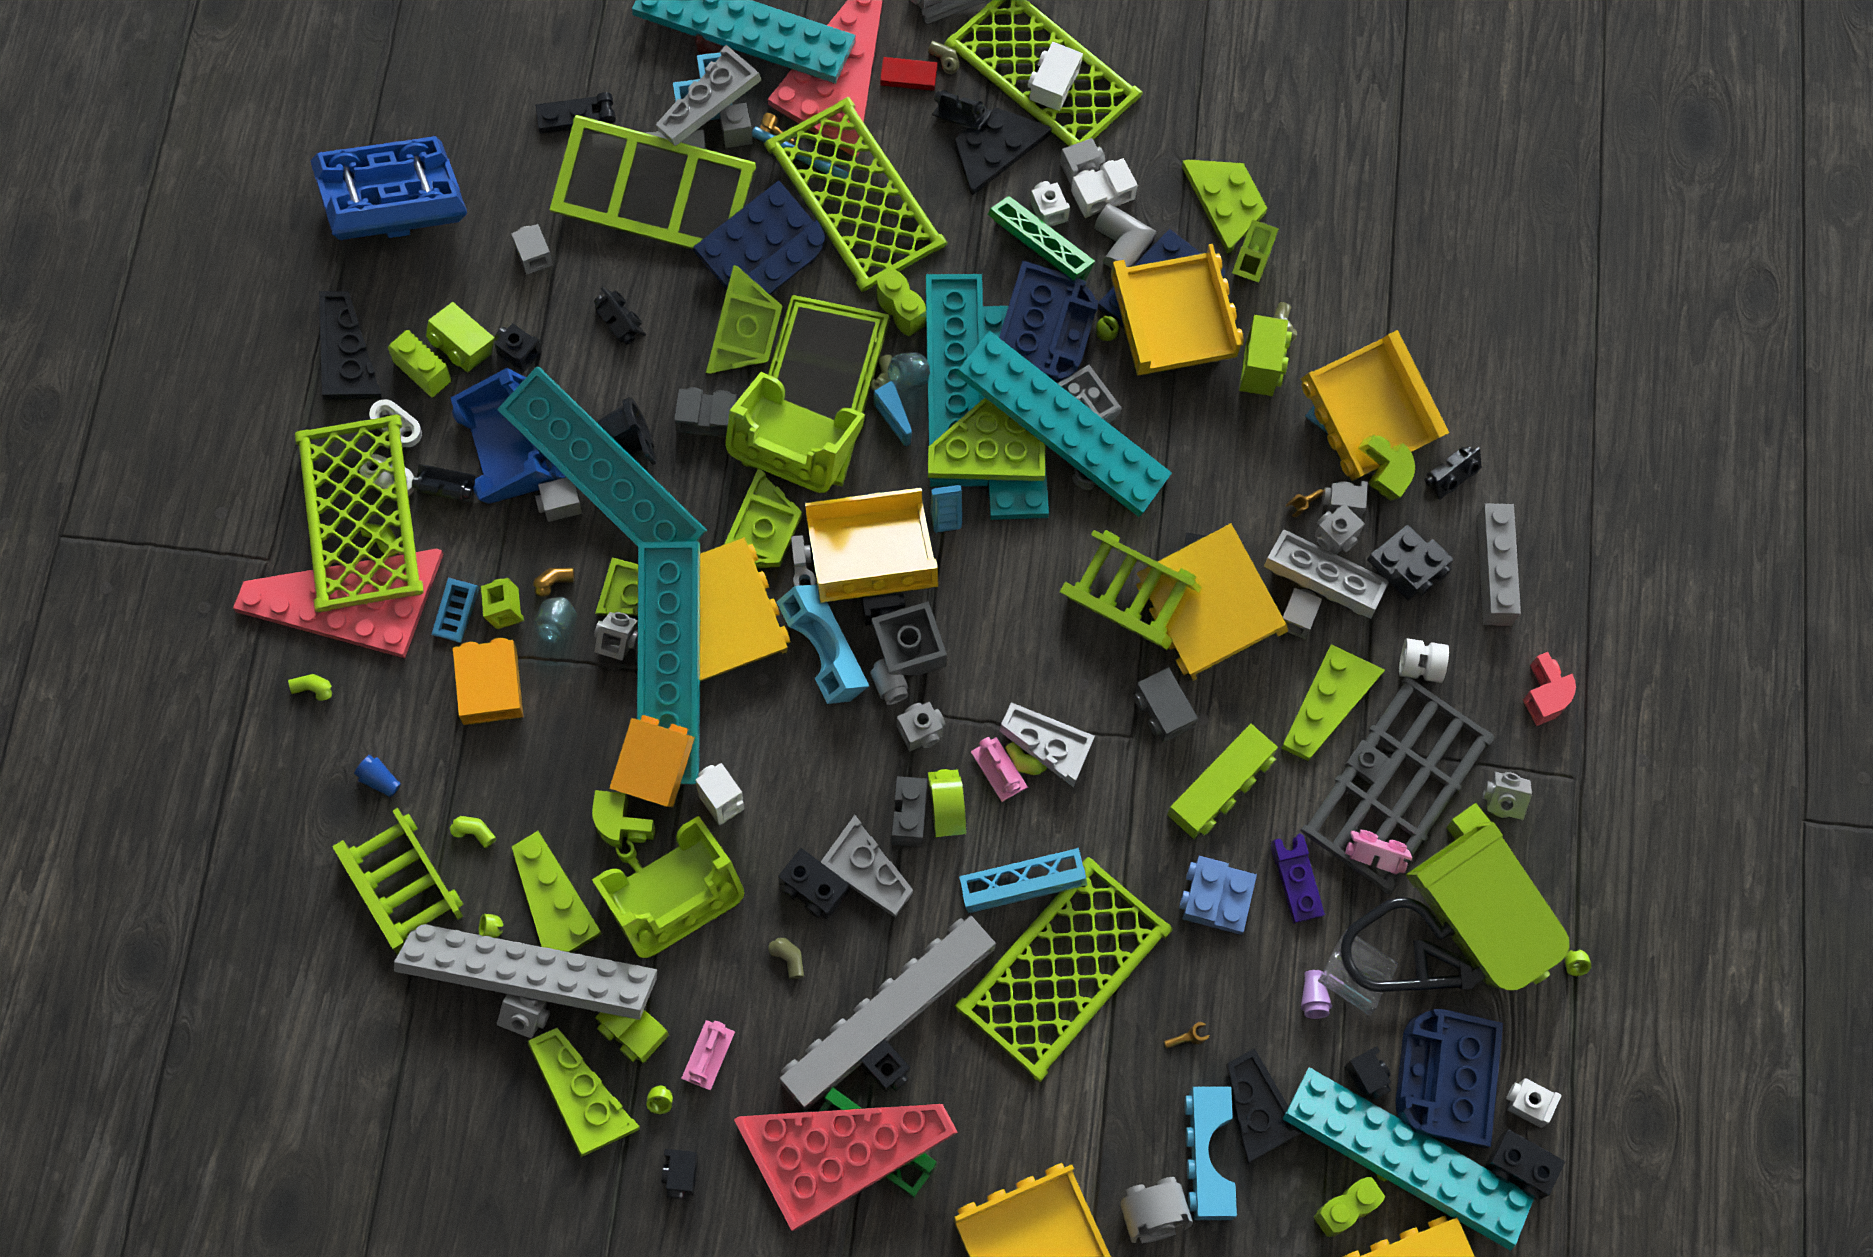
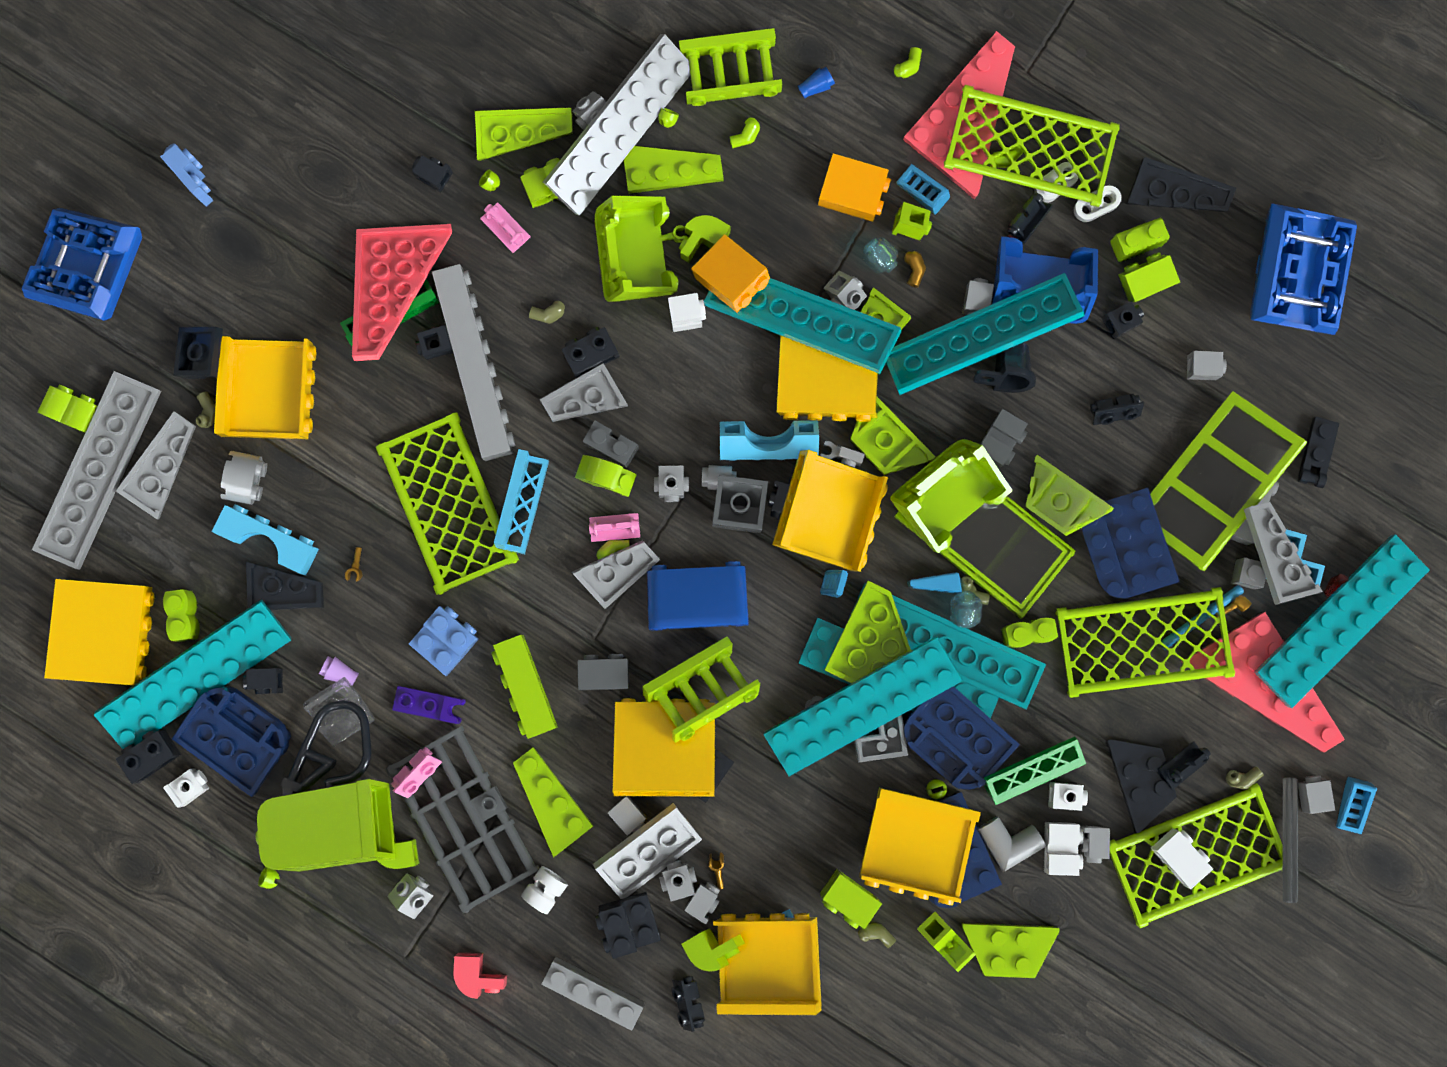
camera: 120 degrees right, 15 degrees up
red tile [880,57,937,91] -> none
none -> blue windscreen [647,561,749,631]

